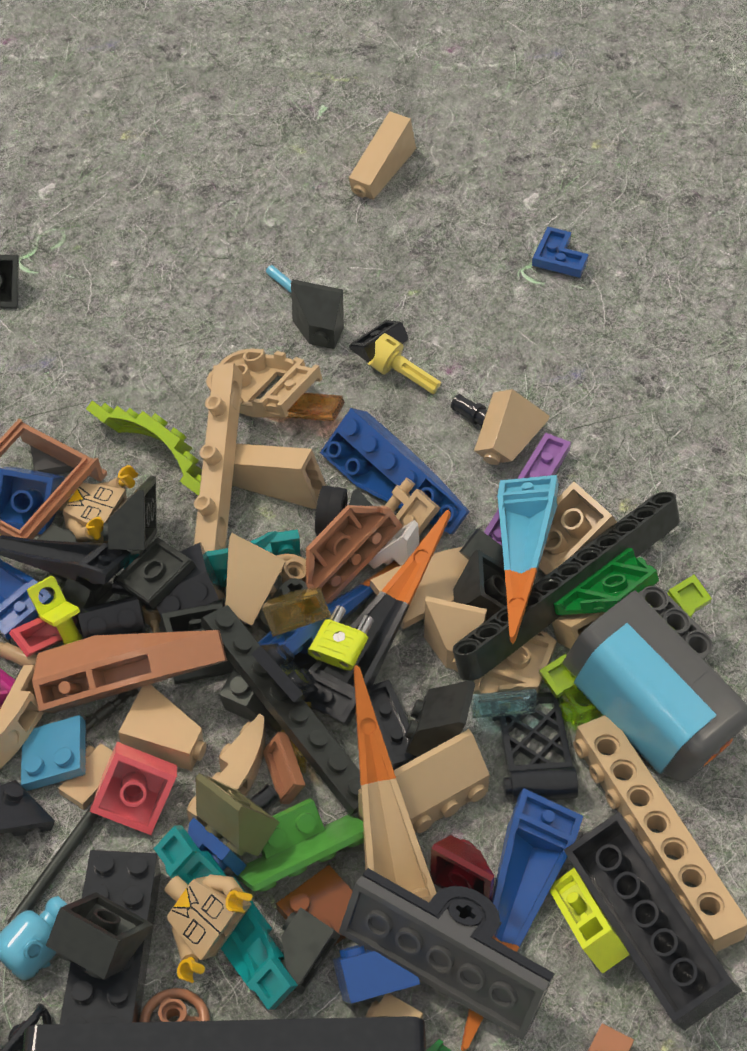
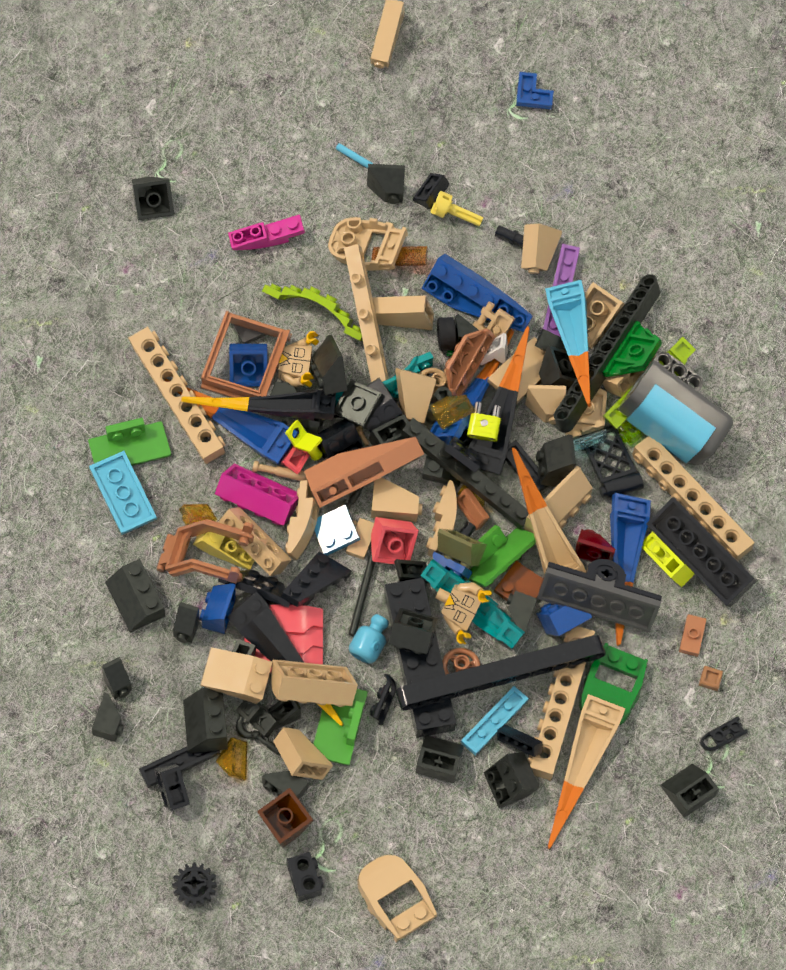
camera: 20 degrees left, 15 degrees up
none -> dark pink slope [228,214,305,250]
none -> pearl dark grey slope [394,559,427,583]

